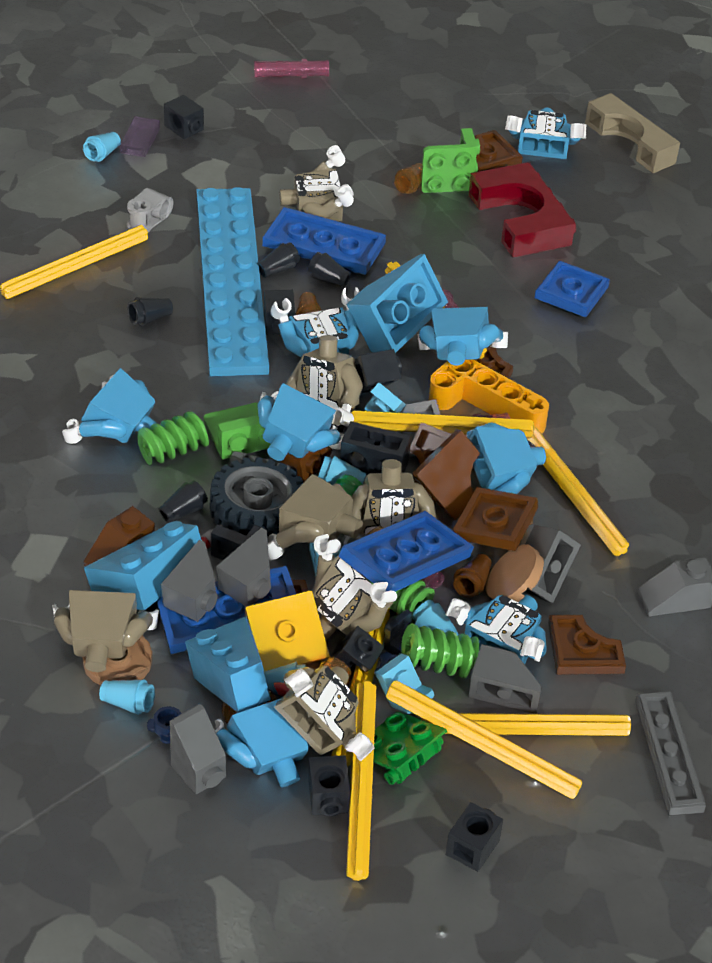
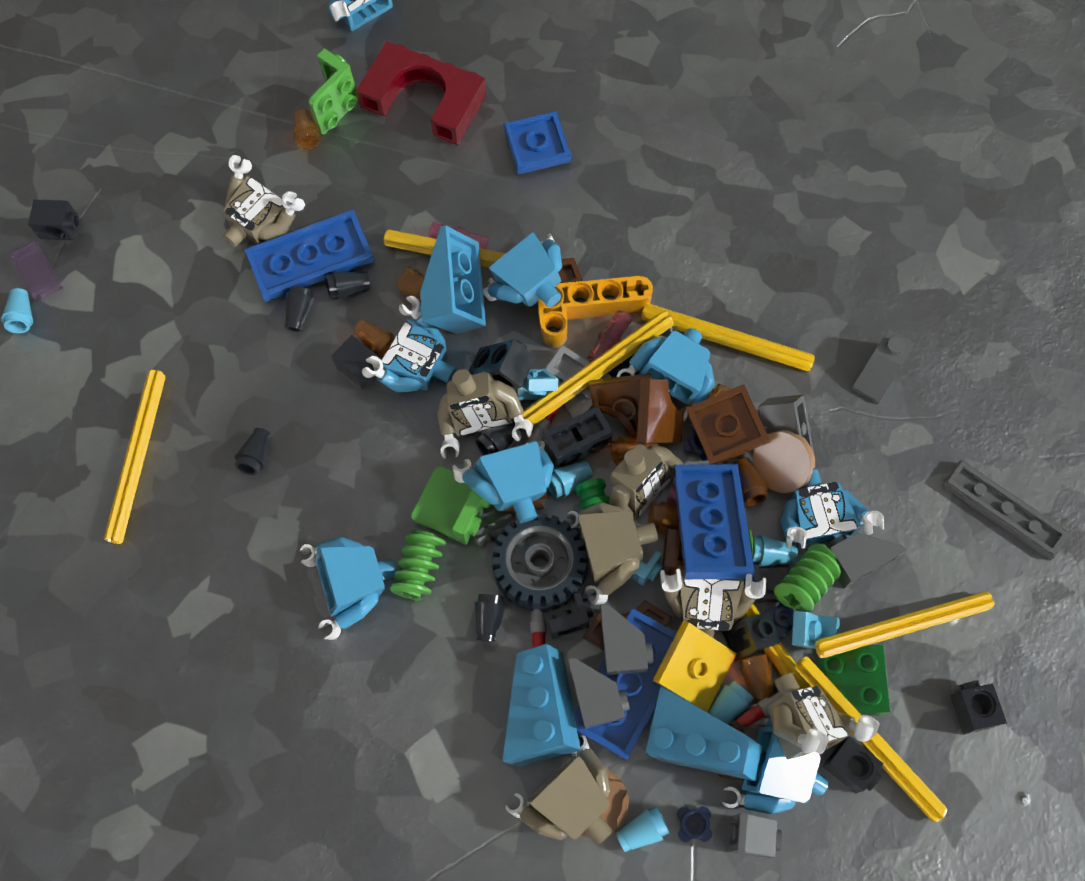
camera: 40 degrees left, 25 degrees up
reddish brown slope [84,506,155,567] -> none
light grey piece [127,188,173,233] -> none
dark azure plate [197,187,269,376] -> none
clear pink pin [254,58,329,79] -> none
yellow axle [421,713,631,736] -> none
reddish brown tile [474,130,523,172] -> none
reddish brown tile [548,615,626,675] -> none

